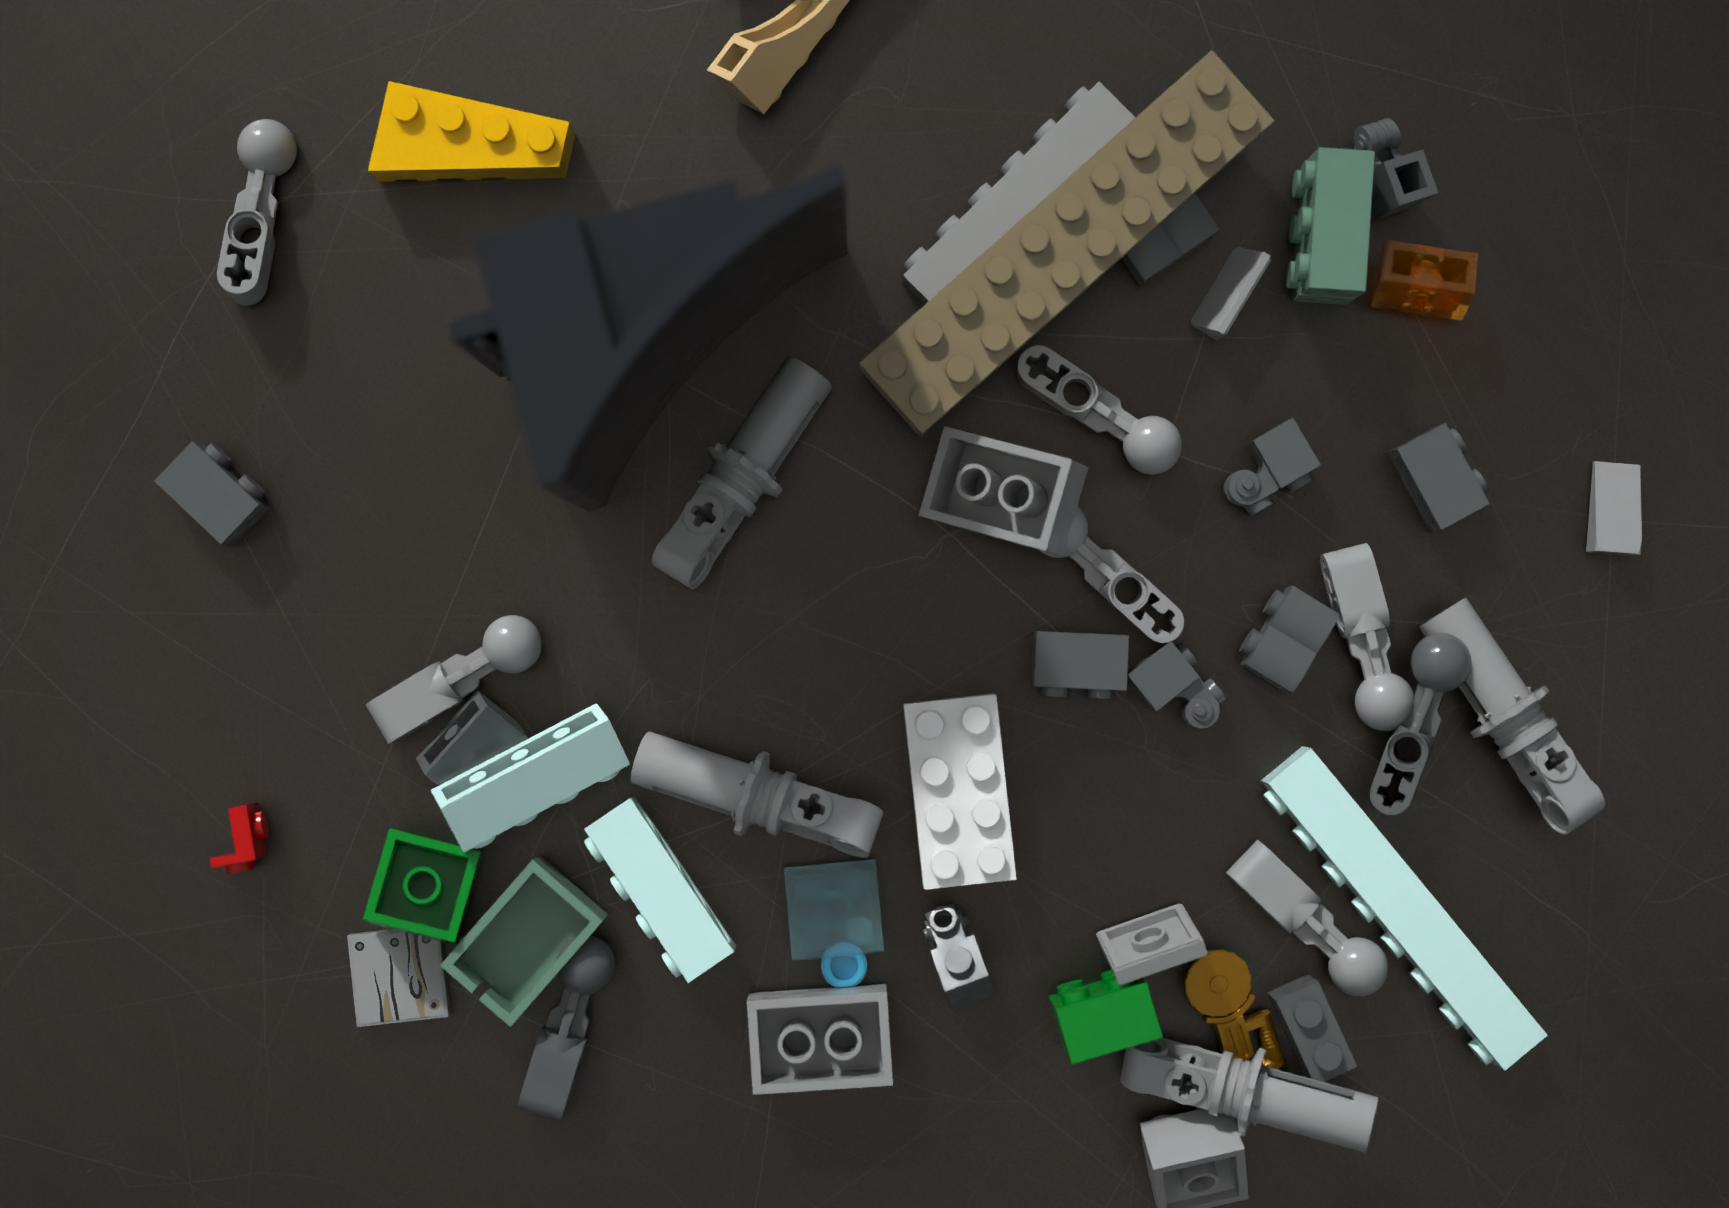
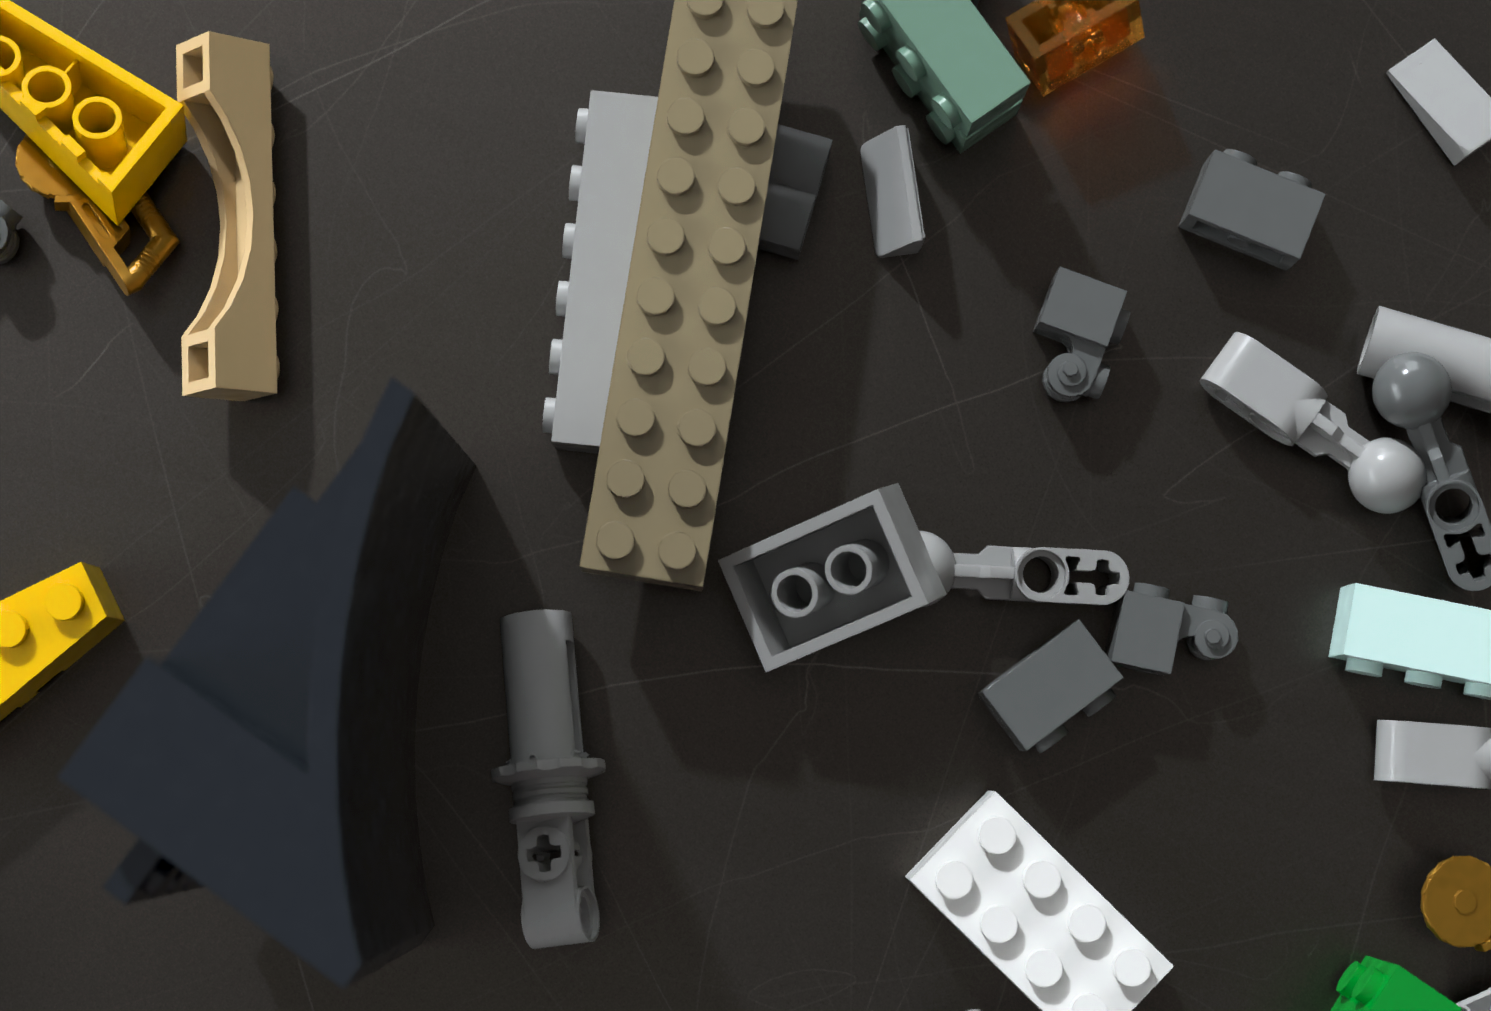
camera: 35 degrees left, 5 degrees down
light grey beam [1017,345,1182,475] -> none
light grey tile [1096,903,1208,986] -> none
dark grey brick [1239,586,1340,693] -> none

